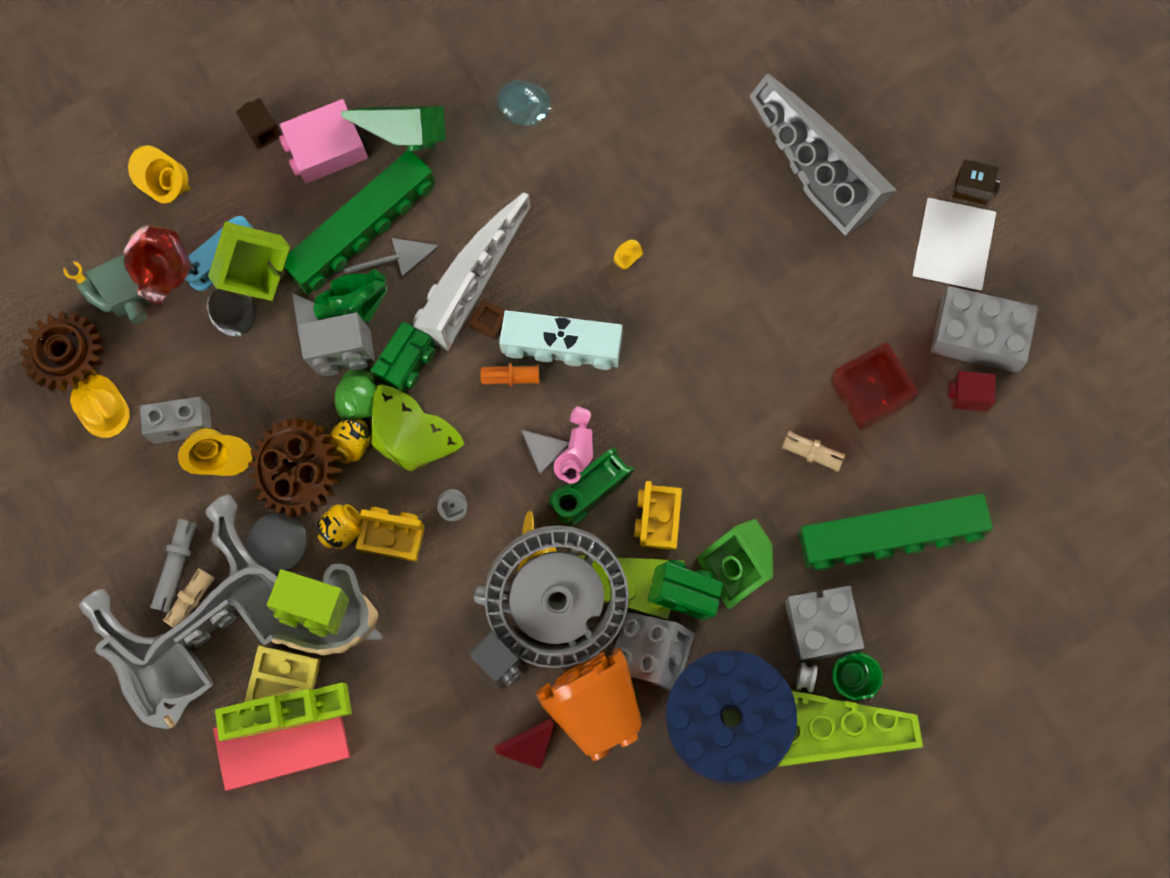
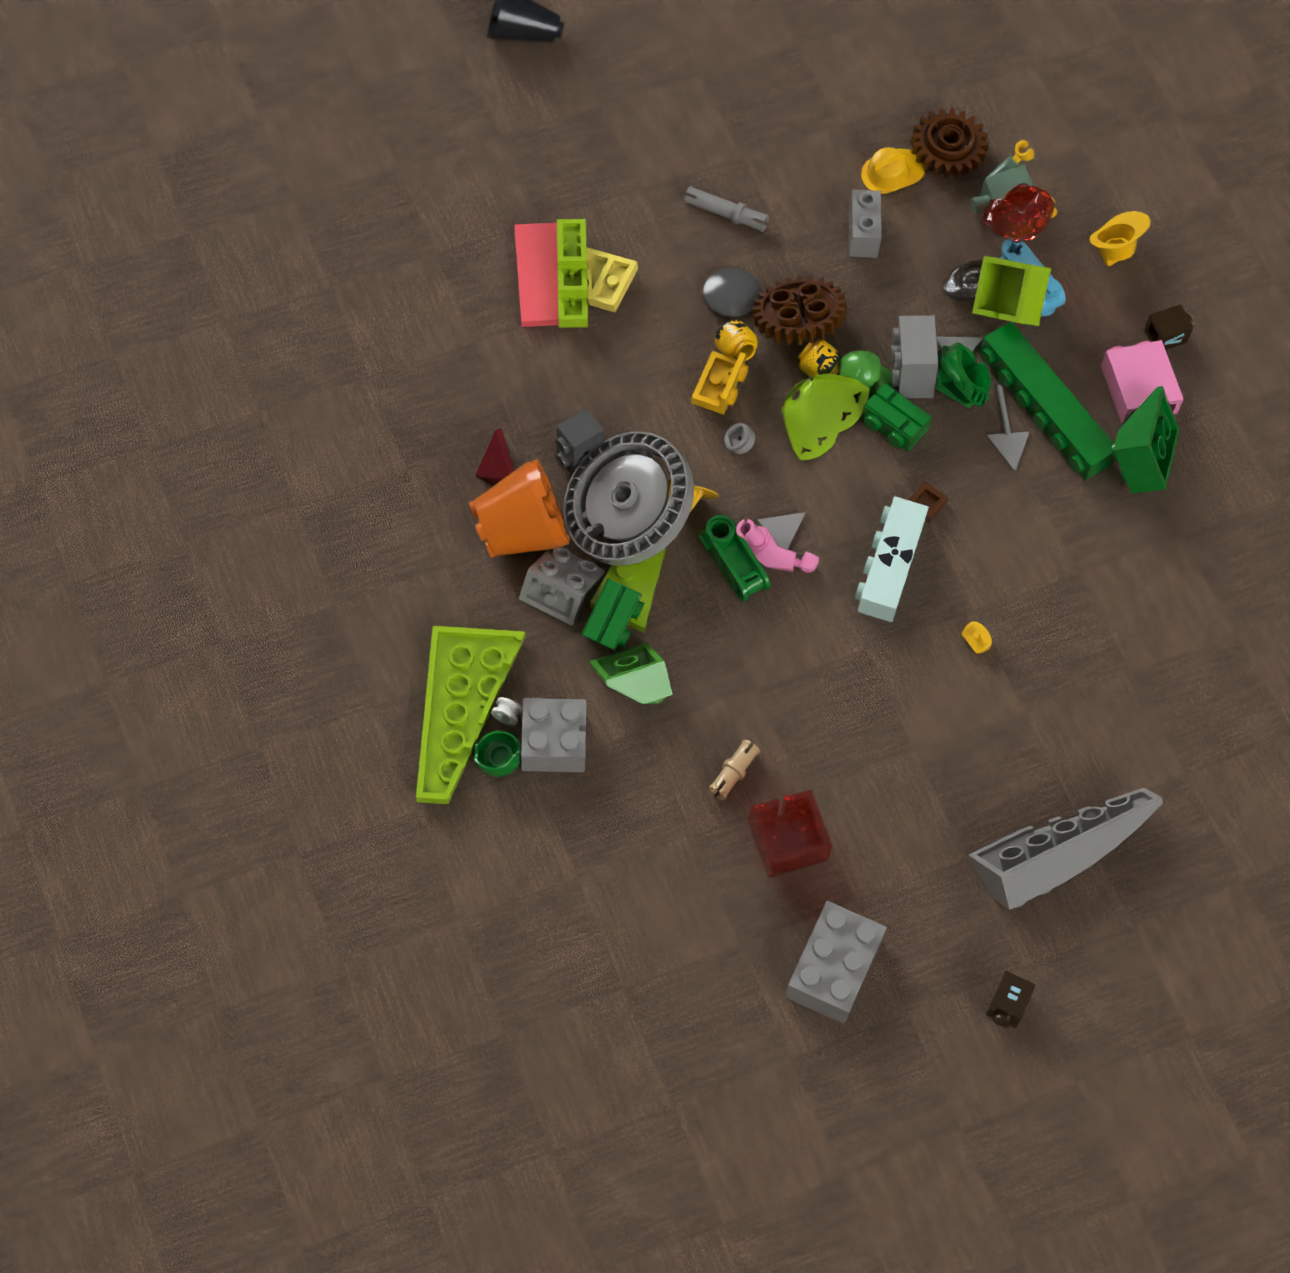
camera: 90 degrees right, 10 degrees down
light grey animal [79,495,383,729] -> none
tan pin [163,568,215,628] -> none
yellow piece [178,428,253,476] -> none
lime piece [266,569,350,637] -> none
white wedge [413,192,531,351] -> none
orange axle [480,363,540,387] -> none
clear light blue hat [497,80,551,125] -> none
yellow bracket [634,481,682,550] -> none
dark blue brick [666,650,797,785] -> none
green brick [798,493,993,571] -> none
white sticker [912,198,996,291] -> none
dark red brick [947,371,996,412] -> none

